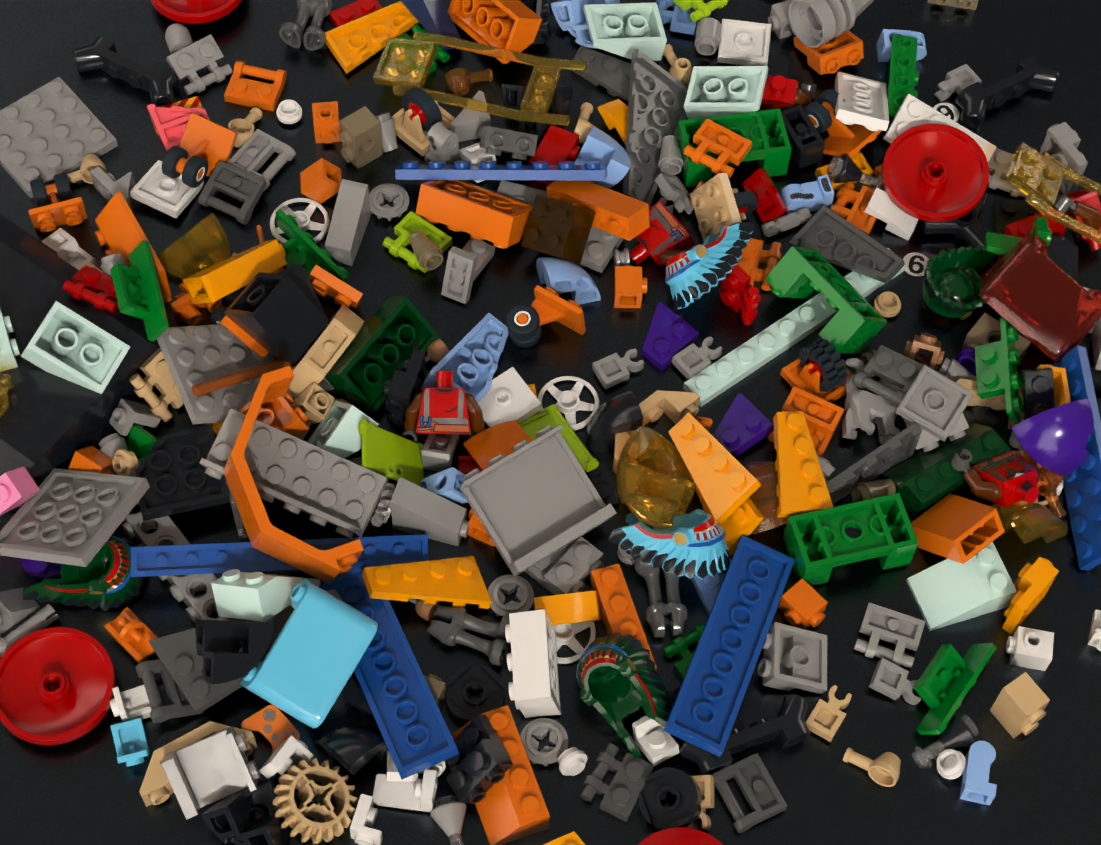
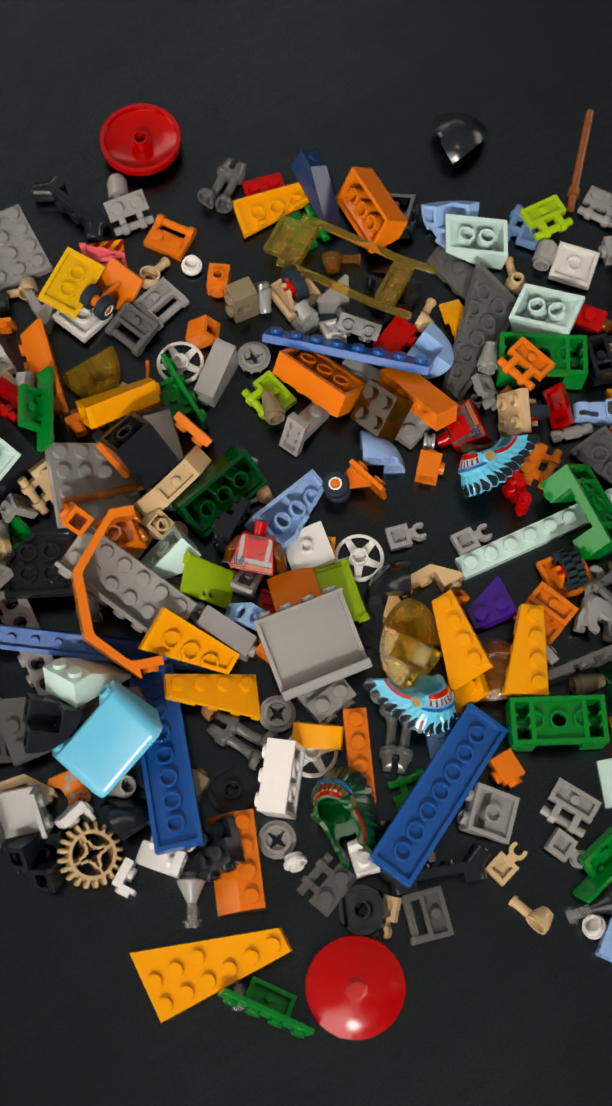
camera: 15 degrees right, 10 degrees up
dark purple wing [642,302,699,371] -> none
none -> yellow plate [38,247,105,320]
none -> orange brick [58,501,94,537]
none -> light grey cone [108,774,136,798]
none -> light orange wing [138,607,240,675]

